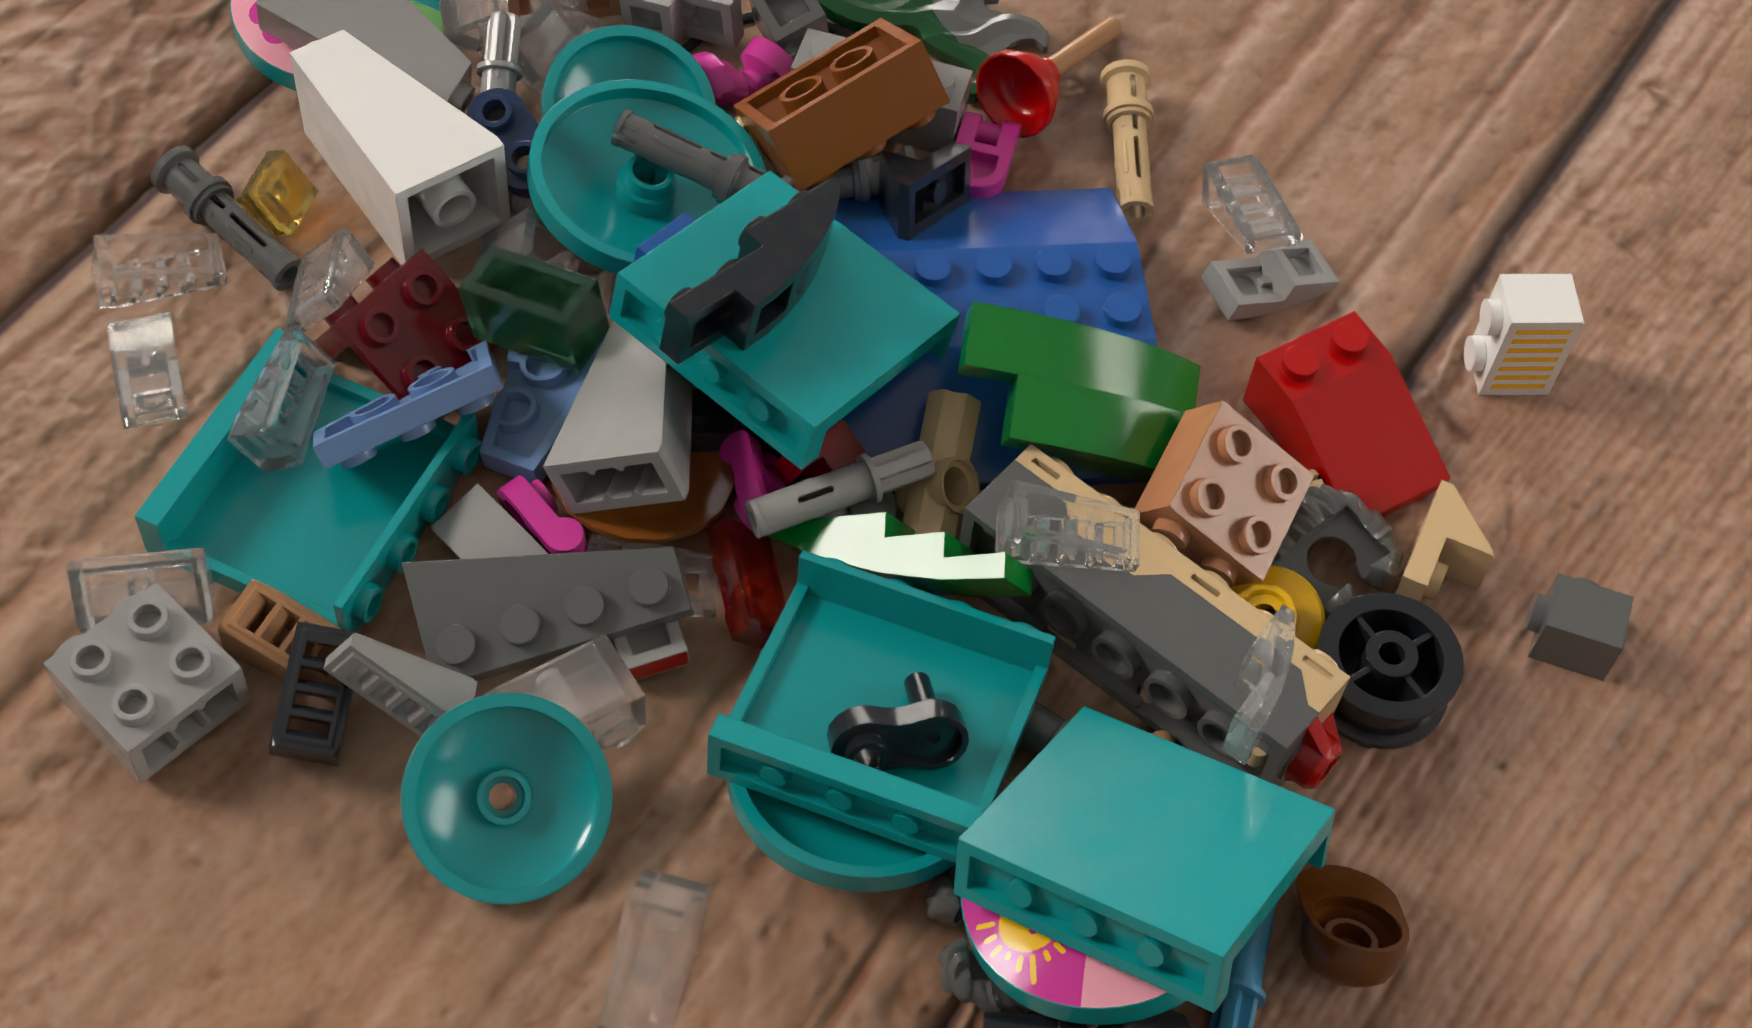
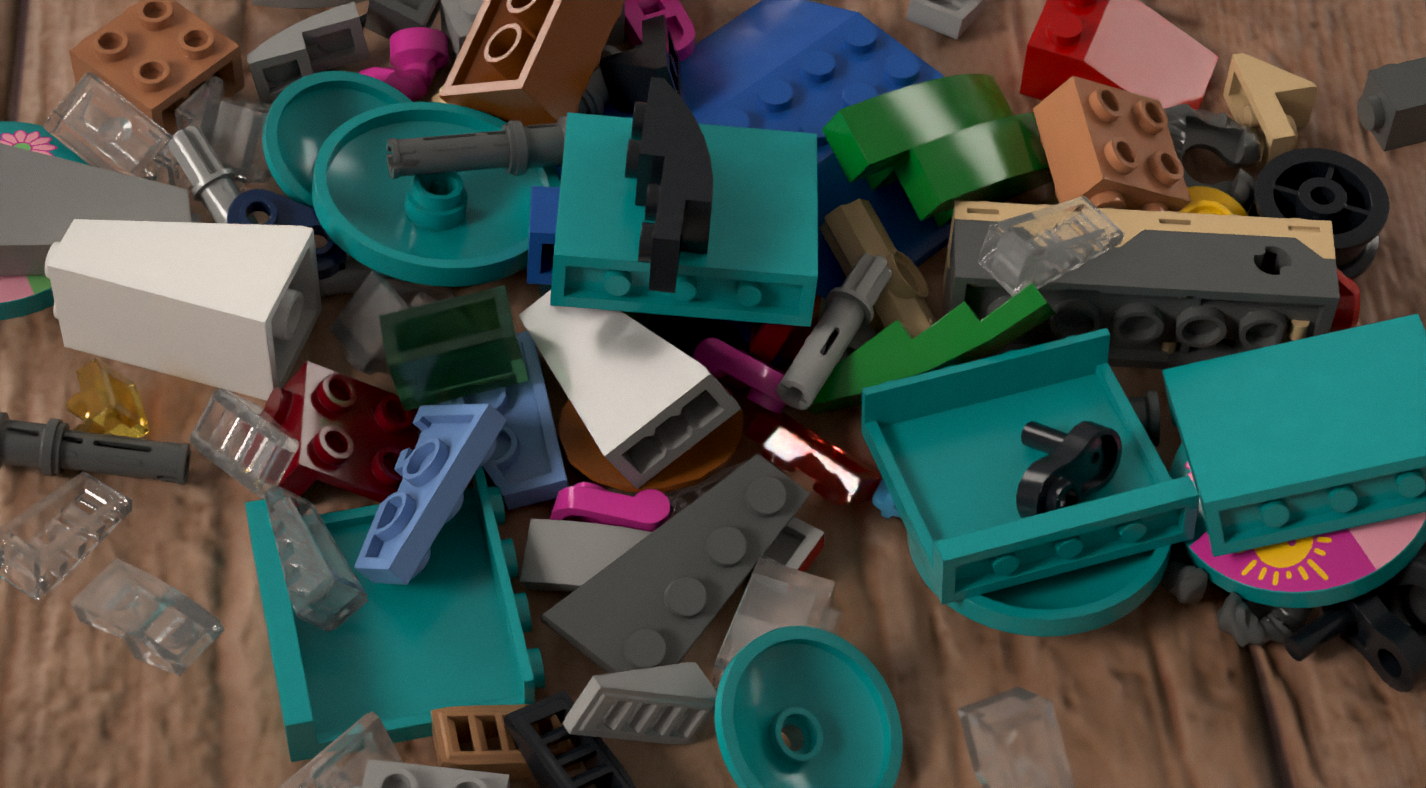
camera: 35 degrees left, 5 degrees down
clear slope [1221,605,1295,765] -> none

